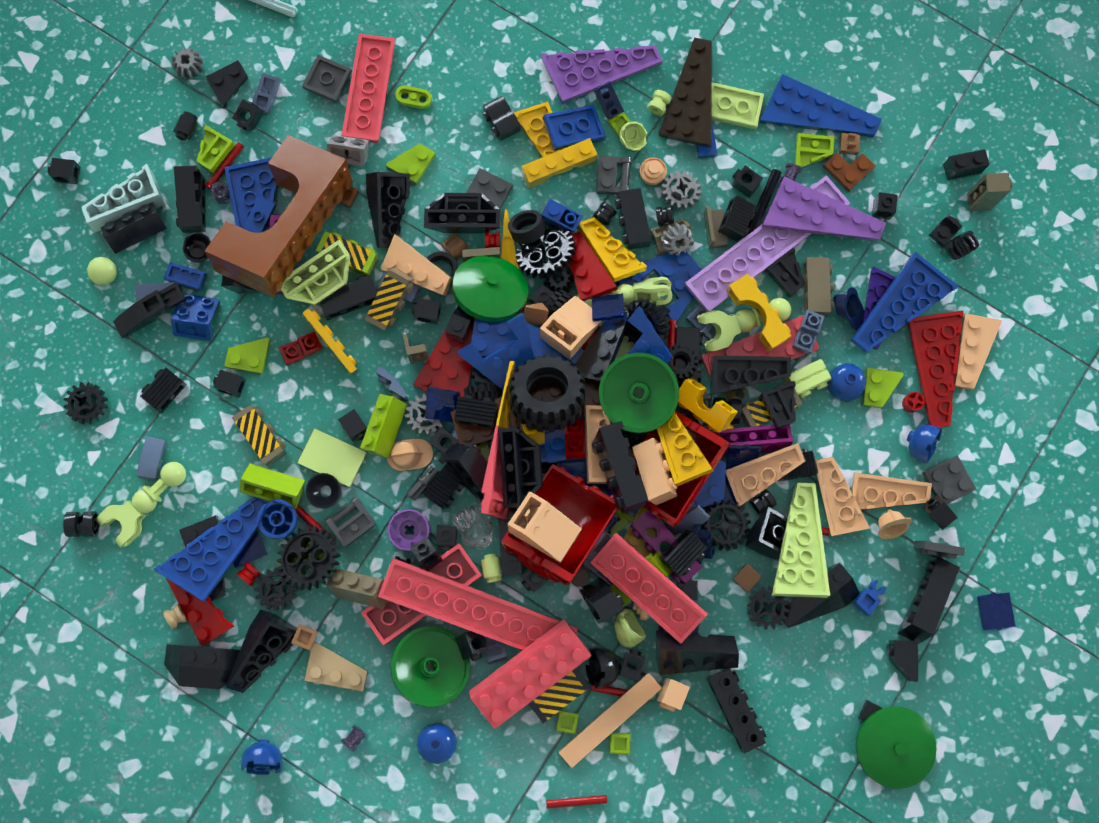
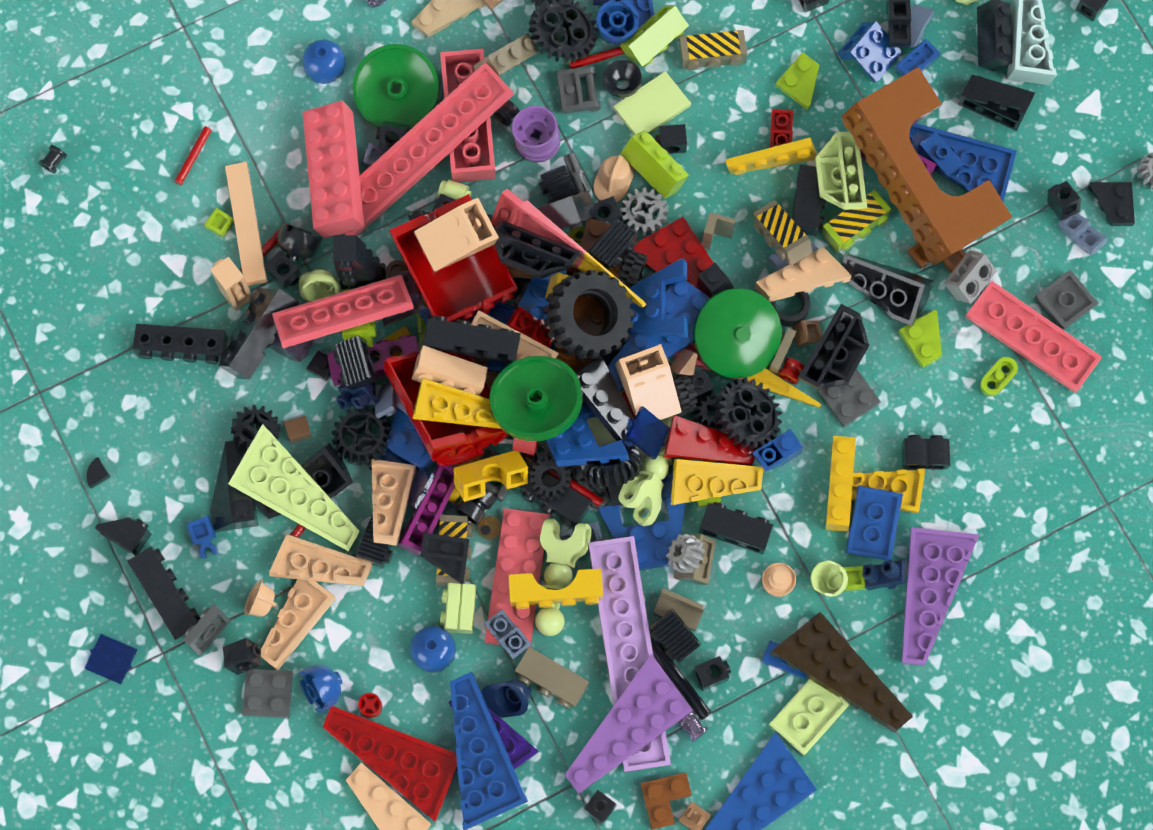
camera: 125 degrees right, 5 degrees down
black brick [173,111,198,141] -> none
black hair [183,232,211,263] -> none
lime wing [196,125,235,173] -> none
red bar [205,142,244,190] -> none
bush [210,182,231,204] -> none
black brick [213,370,246,398] -> none
sand blue slope [376,366,408,401] -> none
black brick [410,536,443,571] -> none
black brick [412,298,441,325] -> none
clear blue piece [424,387,460,423] -> none
black brick [435,525,458,548] -> none
clear hair [454,504,494,549] -> none
black tyre [508,210,546,244] -> none
brick [529,667,591,723] -> none
lime tile [556,711,579,734] -> none
black wheel [593,202,617,226] -> none
dark grey plate [596,156,632,195] -> none
yellowish green wheel [647,90,671,116] -> none
black wheel [656,205,674,226] -> none
light grey gear [661,170,702,211] -> none
black wedge [710,355,791,395] -> none
black wheel [750,489,777,515] -> none
black wing [765,248,805,298] -> none
lime wing [794,133,834,169] -> none
green dish [855,706,937,789] -> none
lime wing [862,367,904,408] -> none

